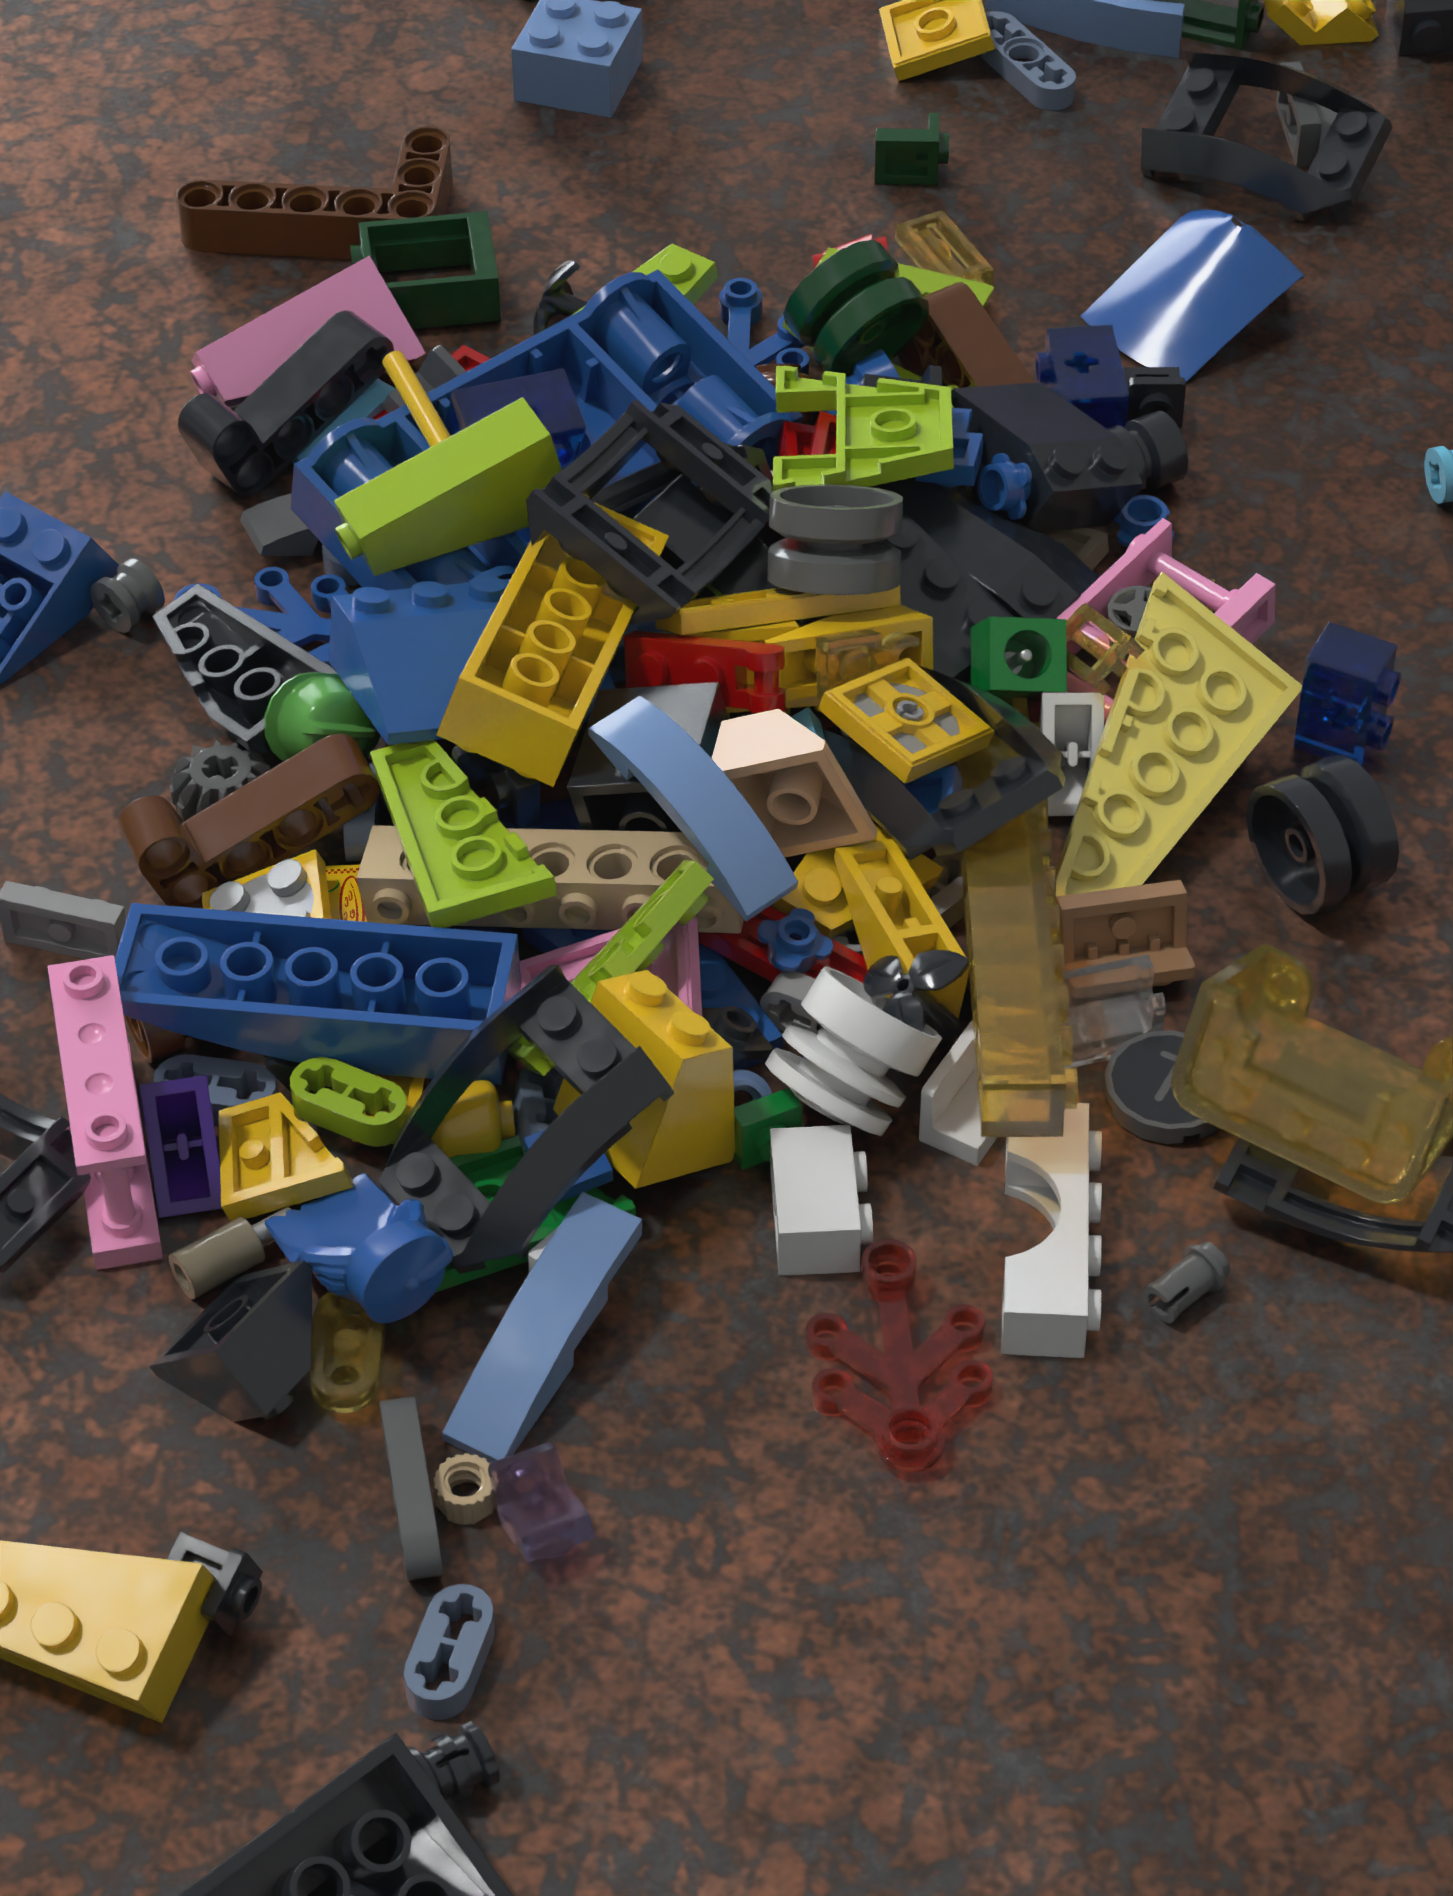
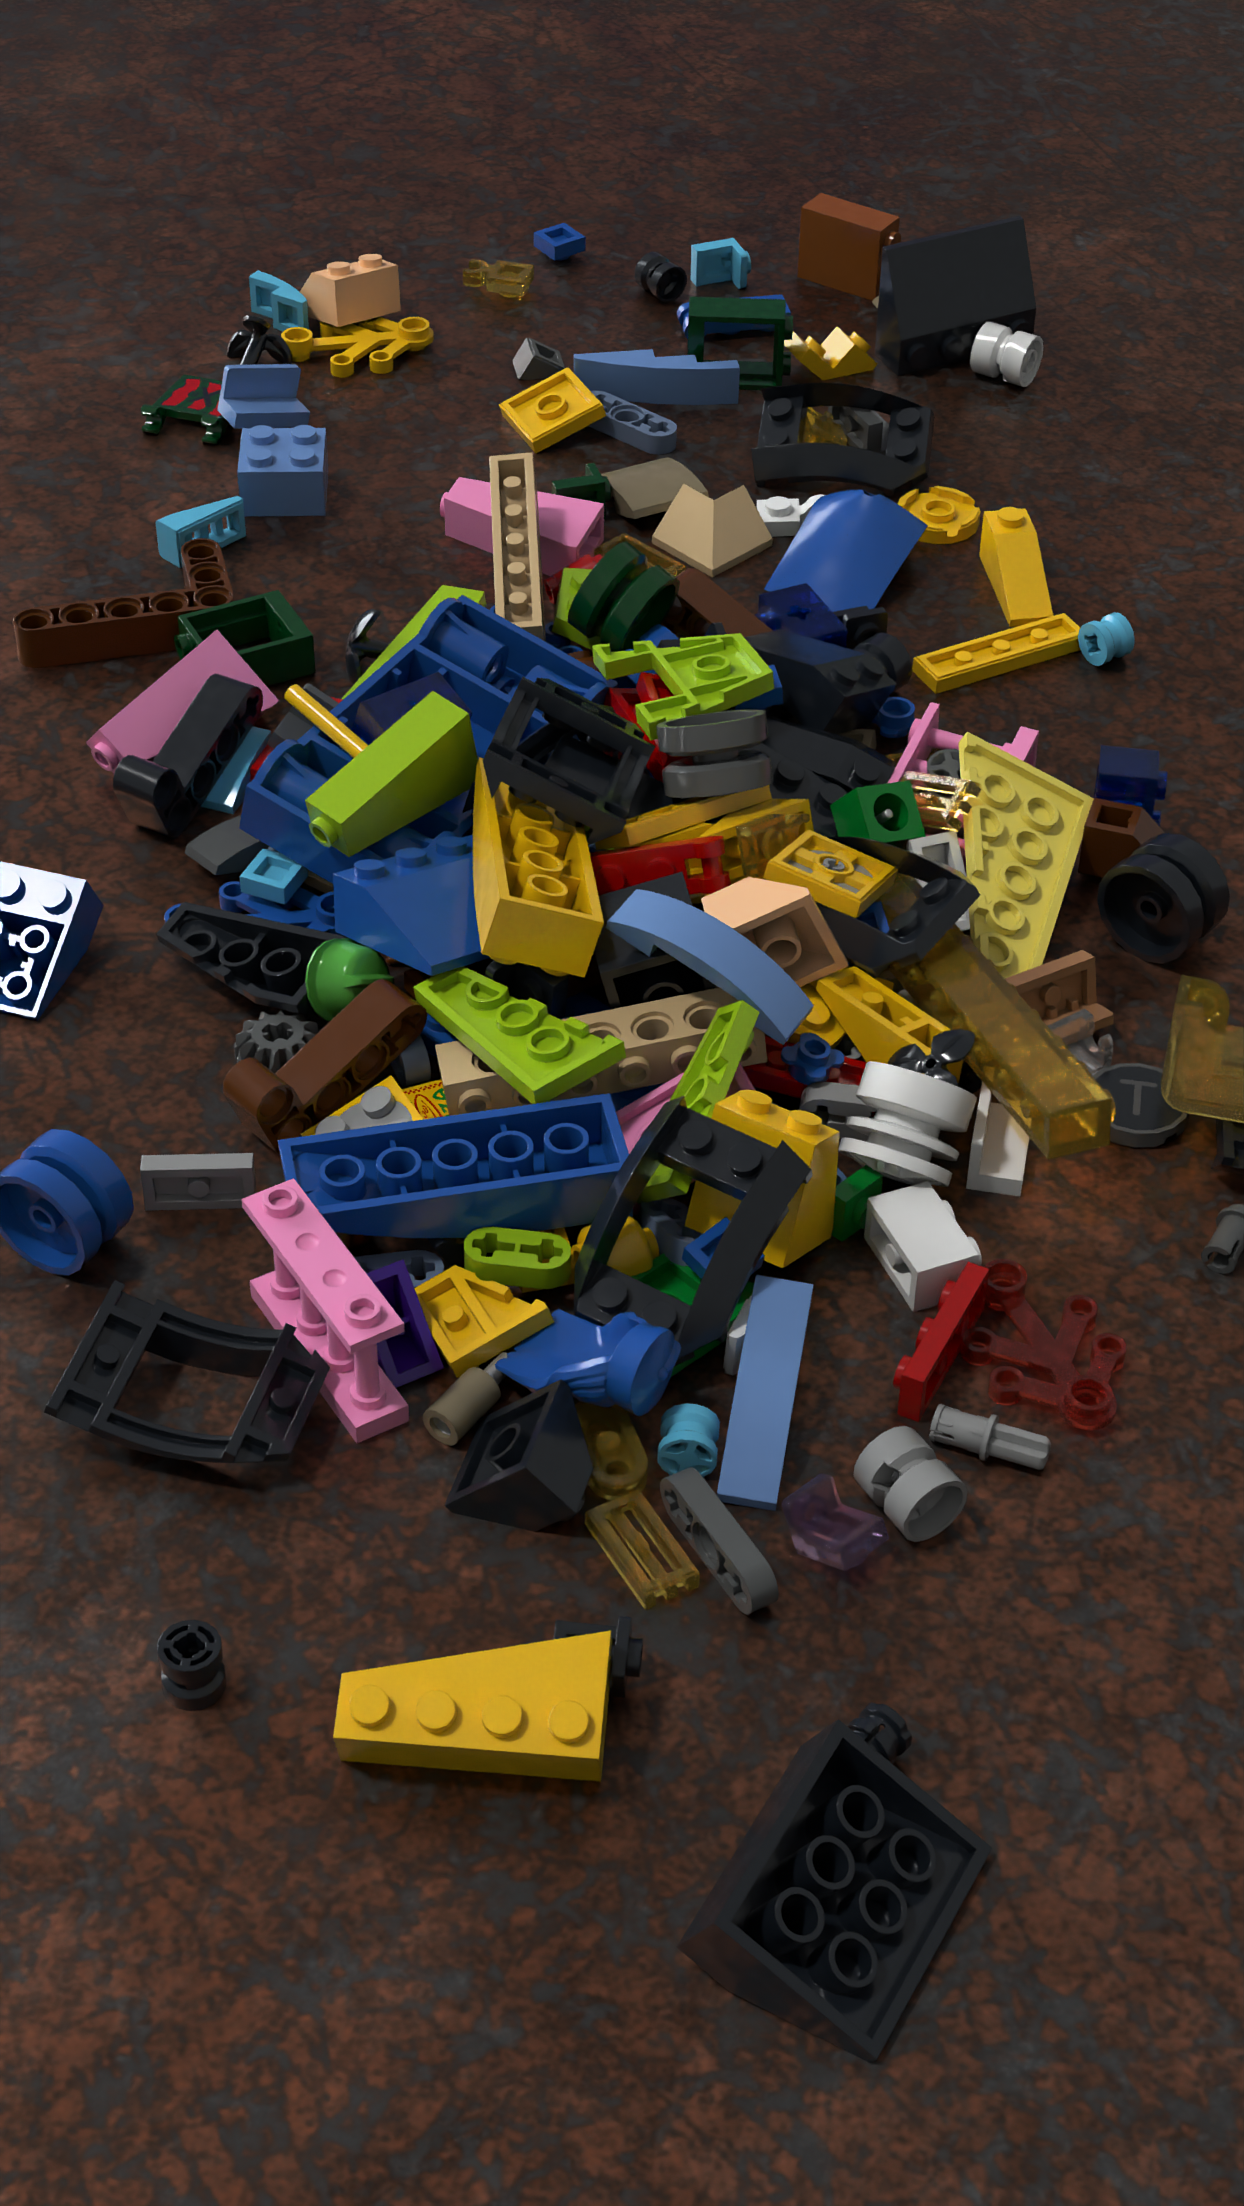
camera: 20 degrees left, 5 degrees down
dark grey wheel [90,558,165,633] -> none
sand blue beam [404,1584,495,1720] -> none
tan axle [434,1453,498,1525] -> none
blue plate [978,453,1032,520] -> none
white arch [1001,1100,1102,1358] -> none
none -> medium azure slope [155,496,246,568]
none -> medium azure plate [239,848,308,904]
none -> bright pink slope [440,477,604,576]
none -> tan brick [489,452,546,642]
none -> clear yellow tile [585,1489,700,1610]
none -> dark tan slope [601,457,709,519]
none -> tan slope [652,484,773,577]
none -> medium azure wheel [658,1403,720,1477]
none -> white plate [757,494,824,537]
none -> clear yellow plate [803,407,848,445]
none -> light grey wheel [853,1426,968,1542]
none -> red plate [893,1262,989,1422]
none -> yellow tile [897,486,981,544]
none -> yellow tile [912,613,1081,694]
none -> light grey axle [929,1404,1051,1470]
none -> yellow slope [979,507,1053,627]
none -> reddish brown slope [1078,798,1165,879]

